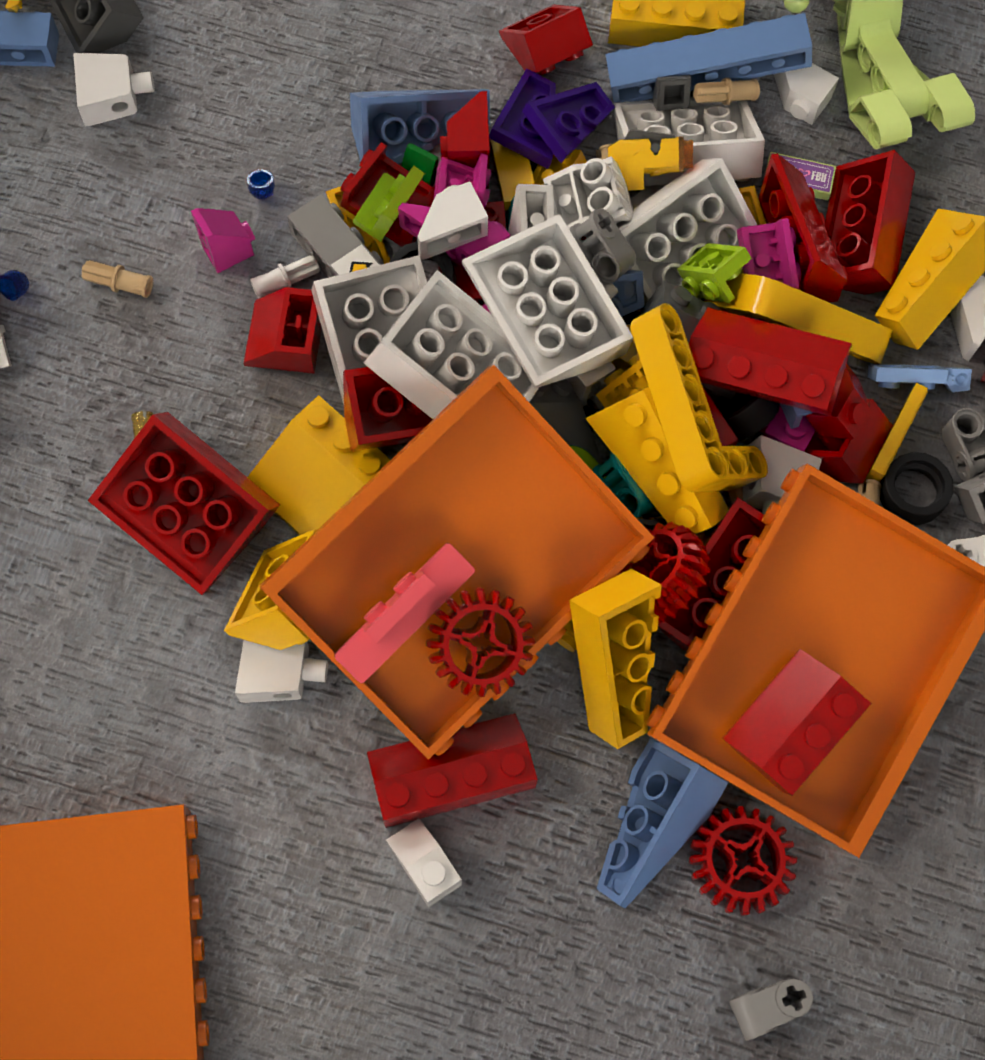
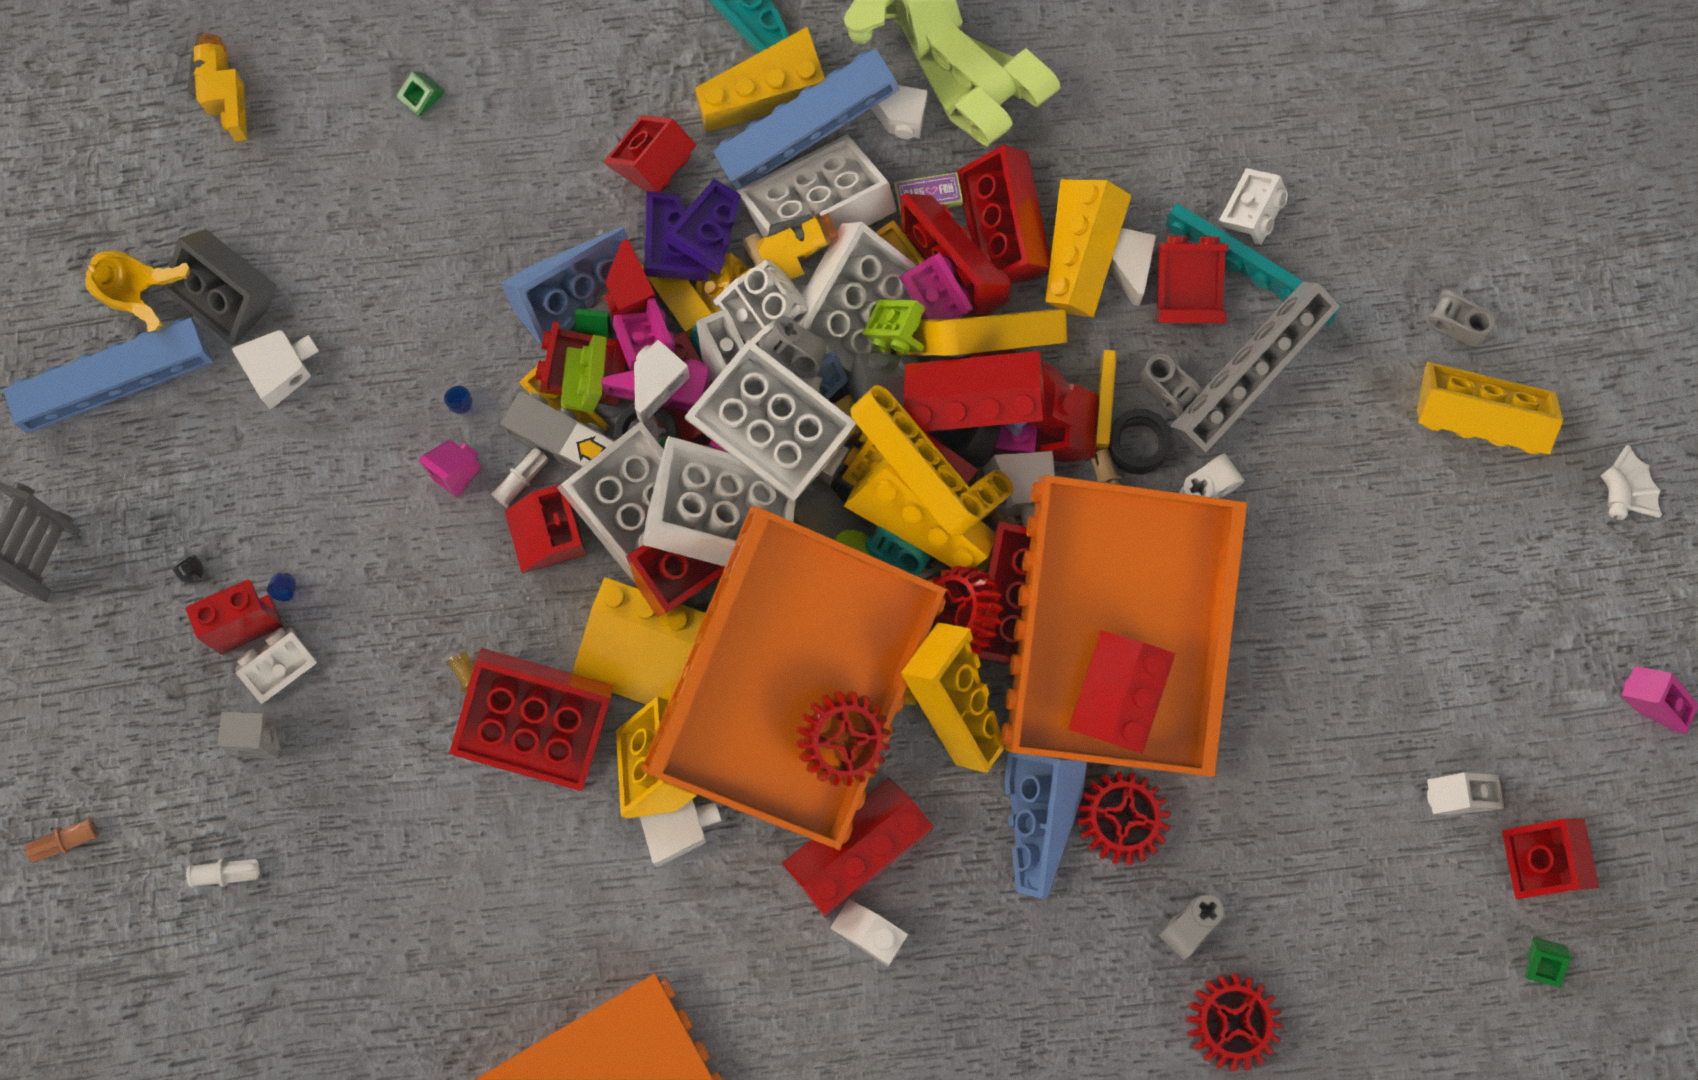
camera: 20 degrees left, 5 degrees up
tan axle [82,260,153,298] -> none
coral bracket [334,543,475,683] -> none
dark grey slope [652,75,691,111] -> none
tan axle [693,78,760,105] -> none
light blue hinge [867,363,972,392] -> none

